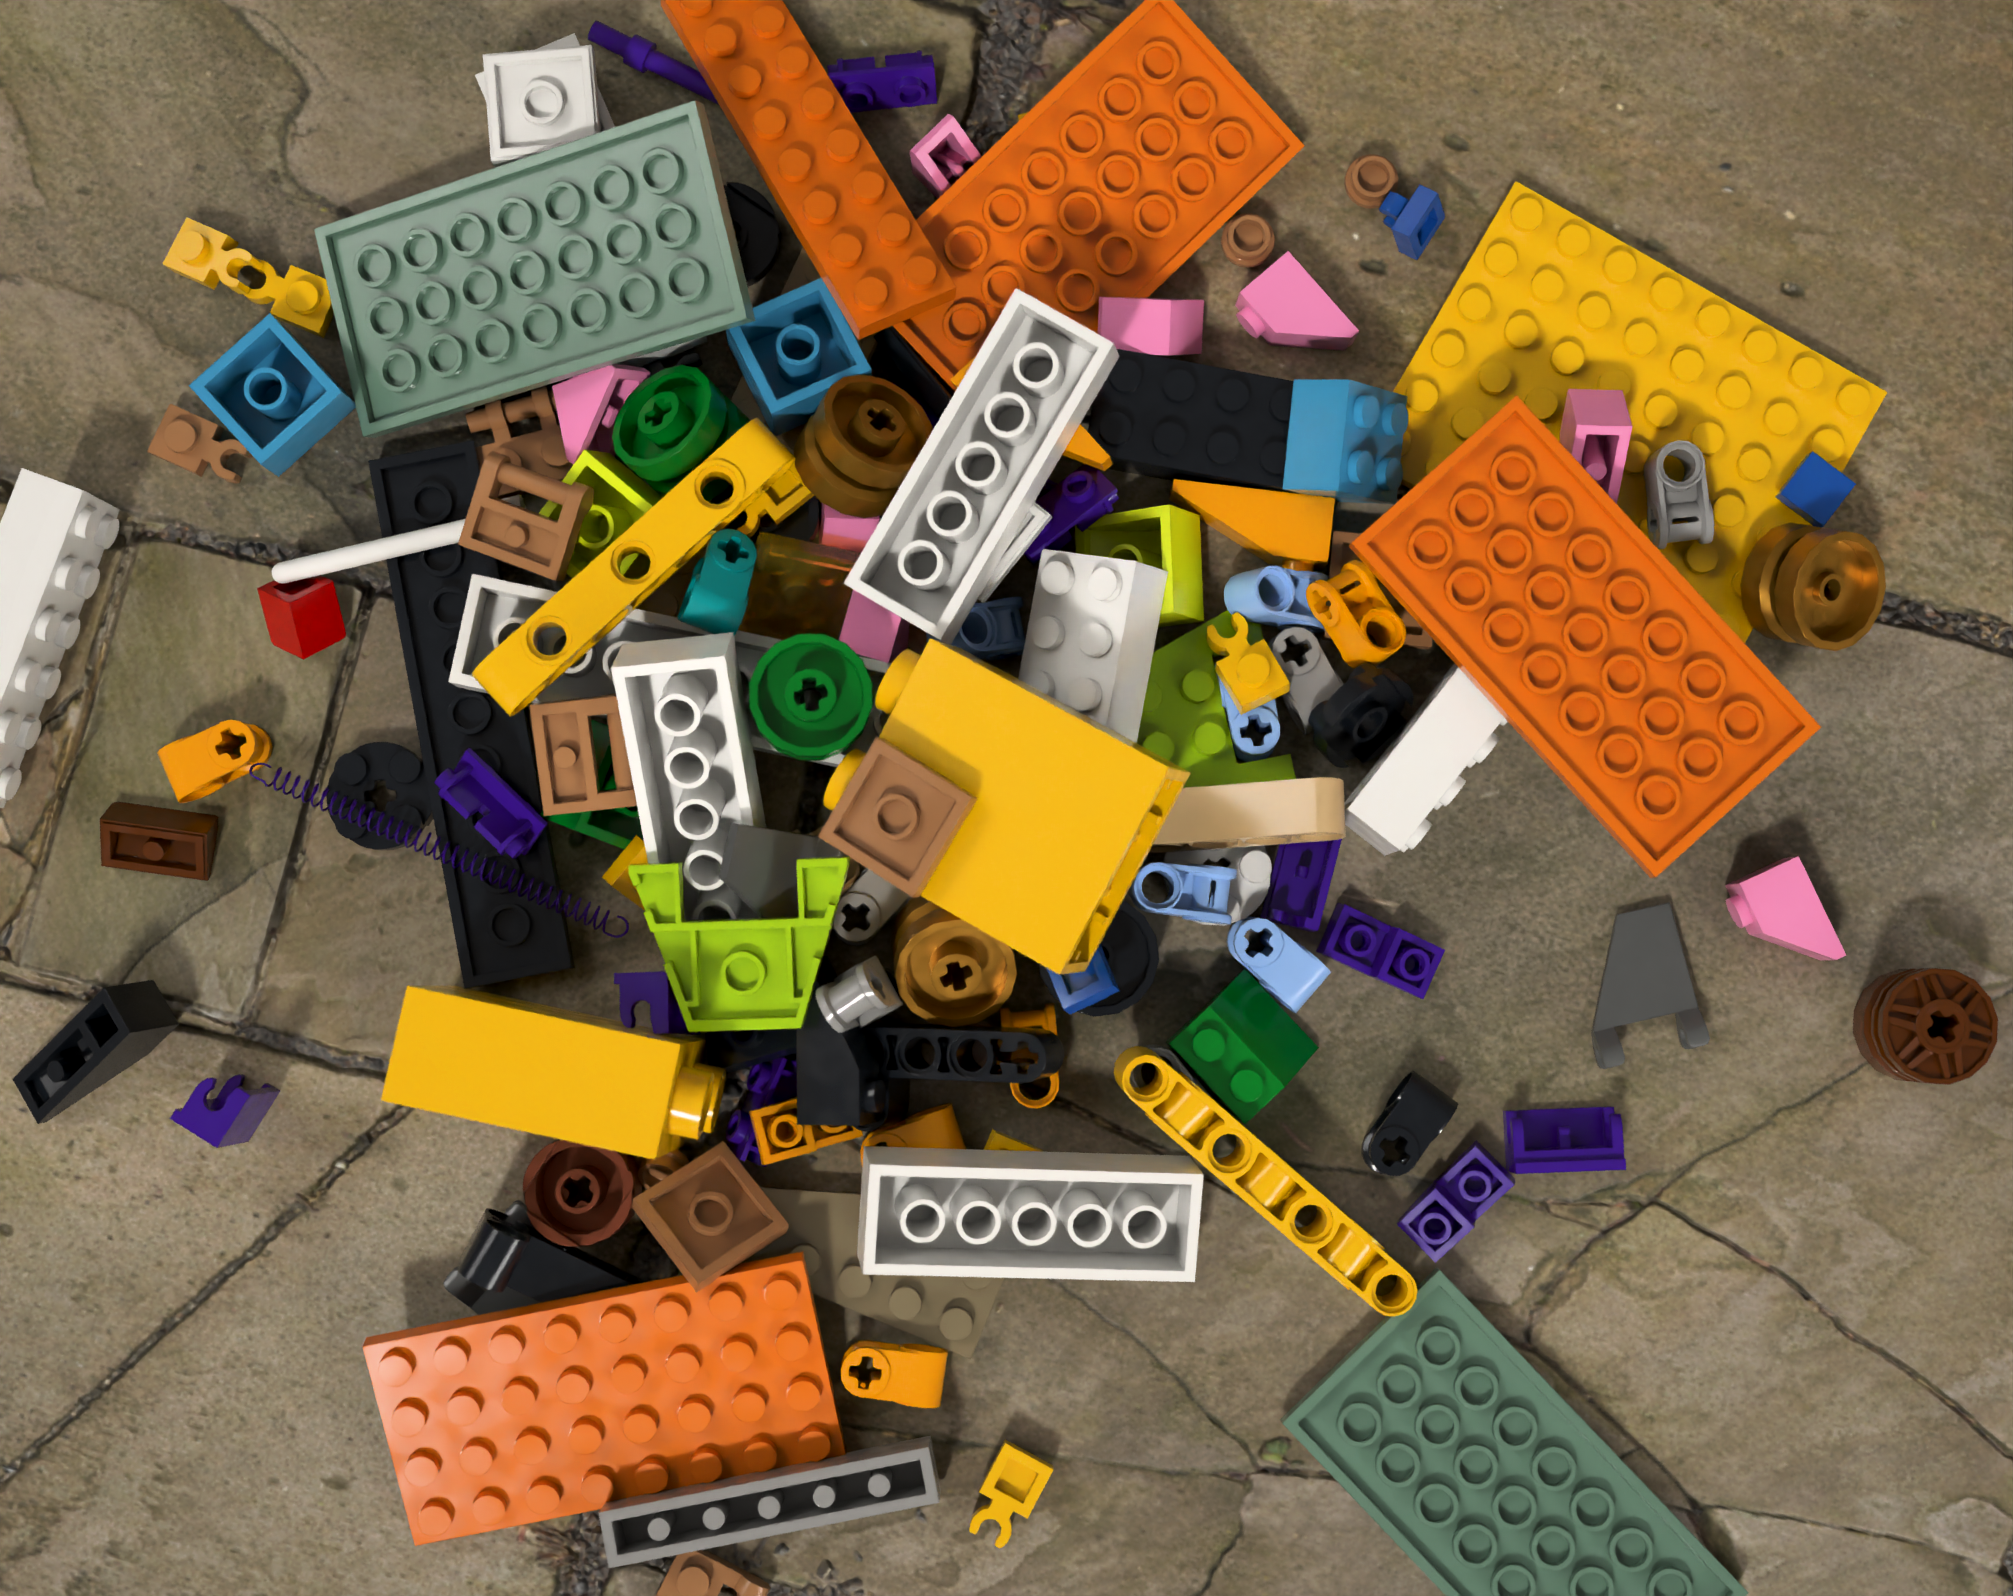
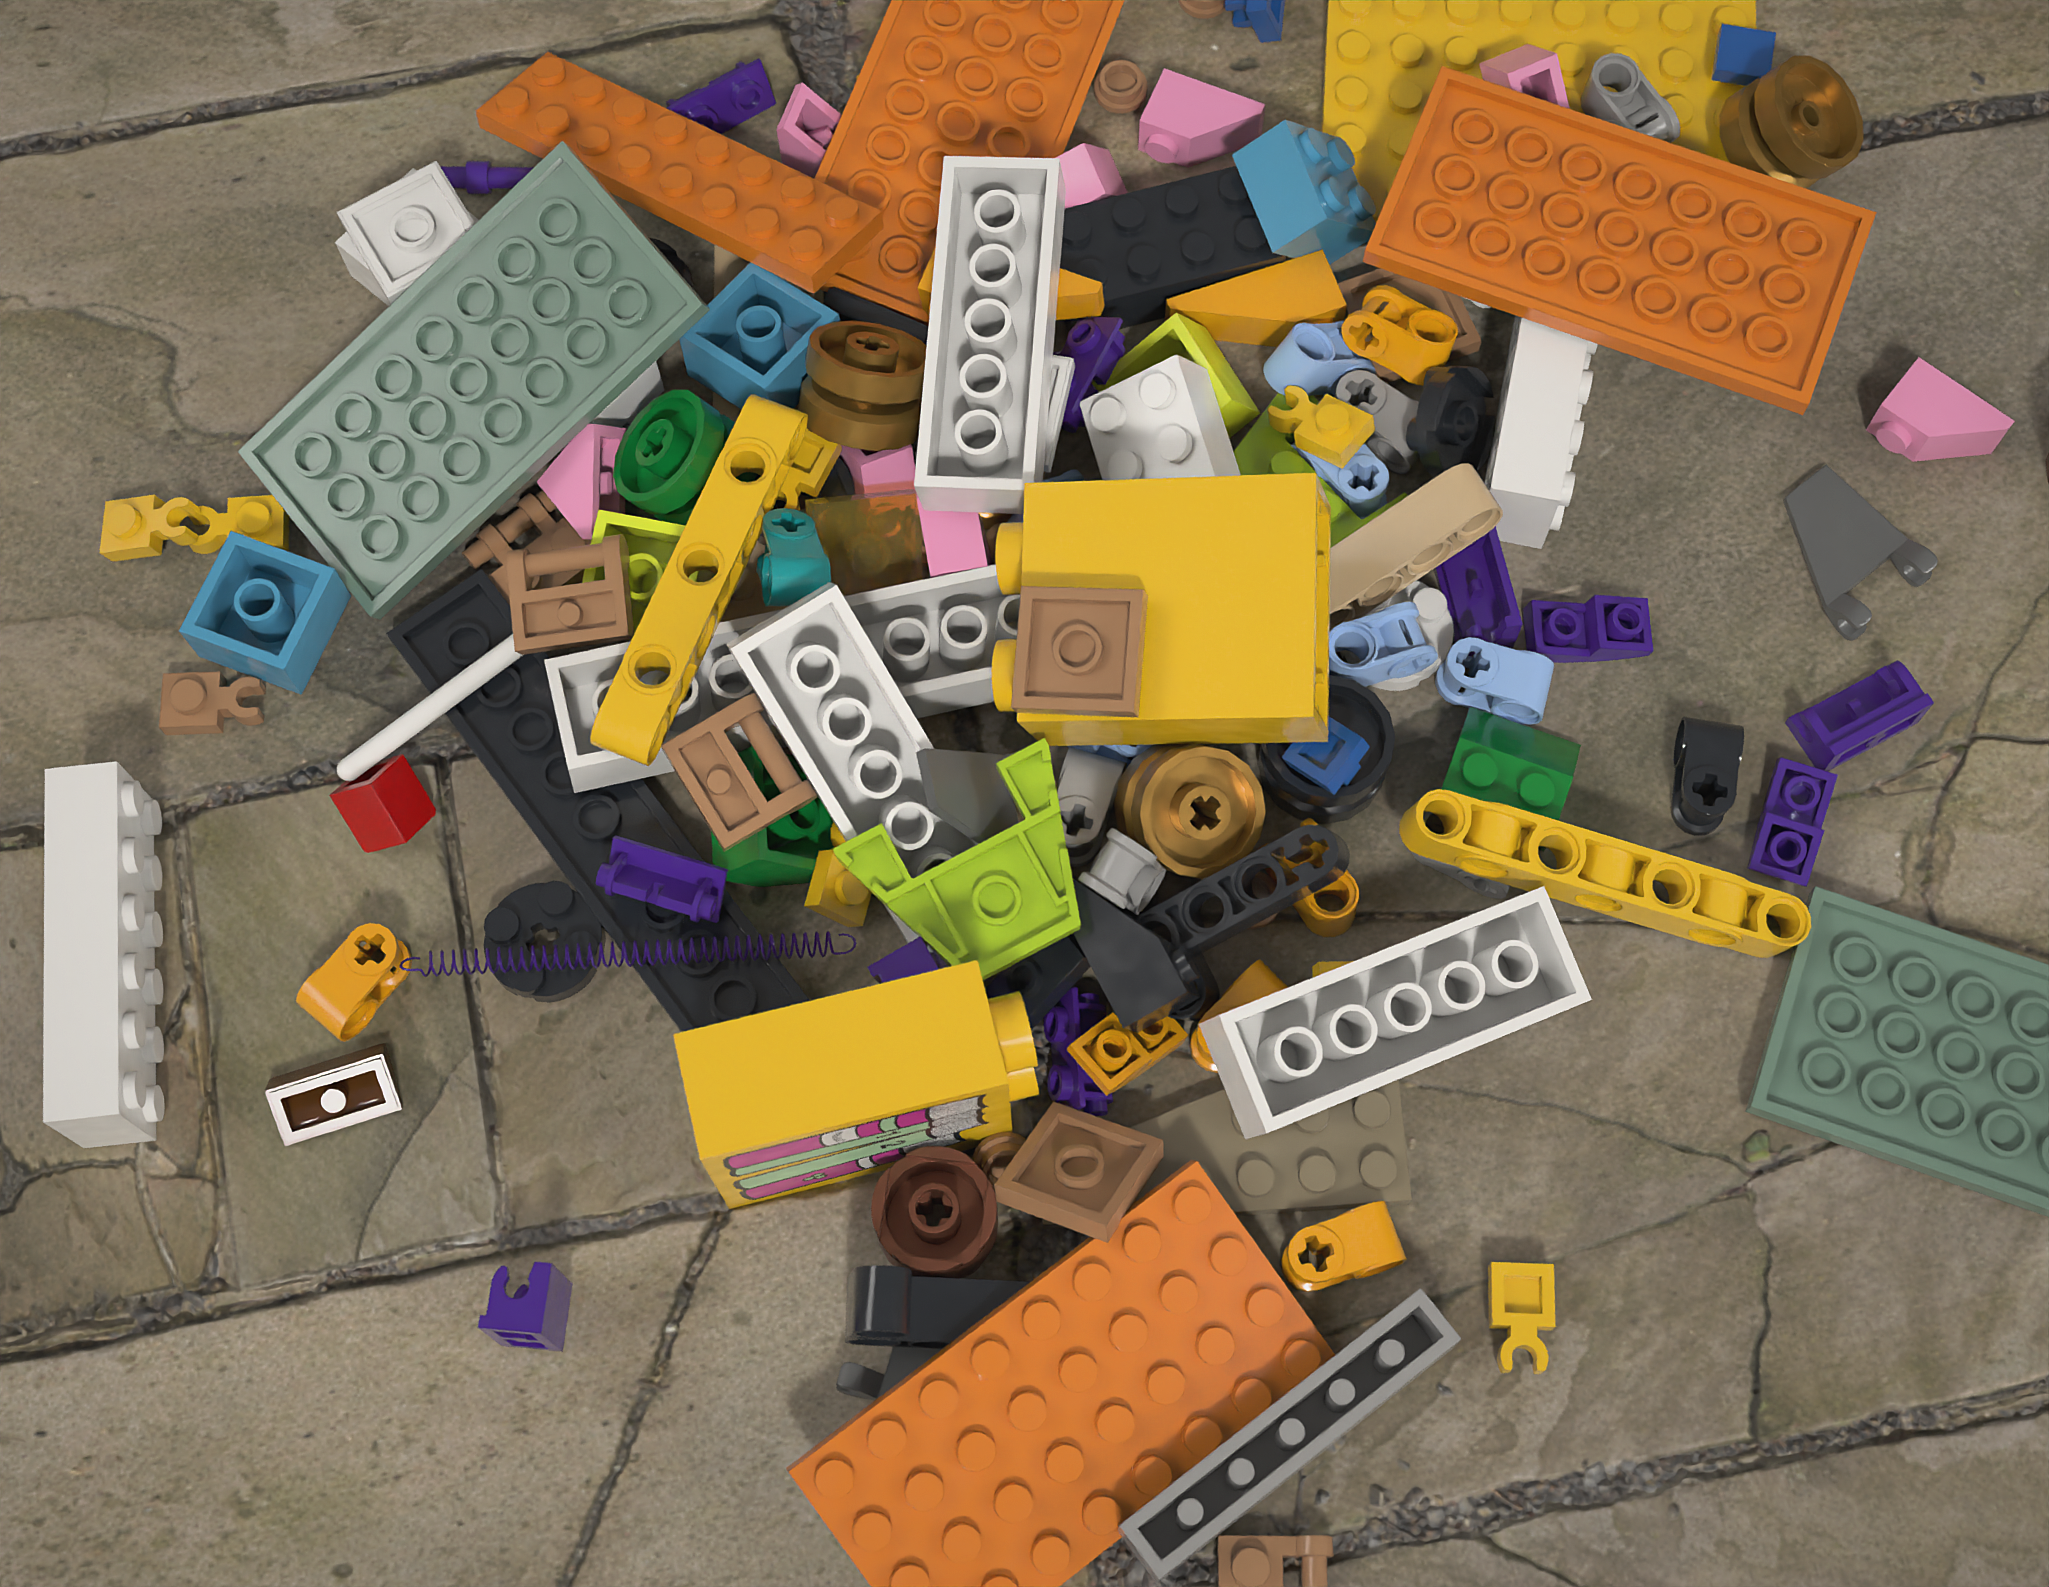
camera: 25 degrees left, 15 degrees down
black slope [13,980,179,1124] -> none
green wheel [749,634,872,761] -> none

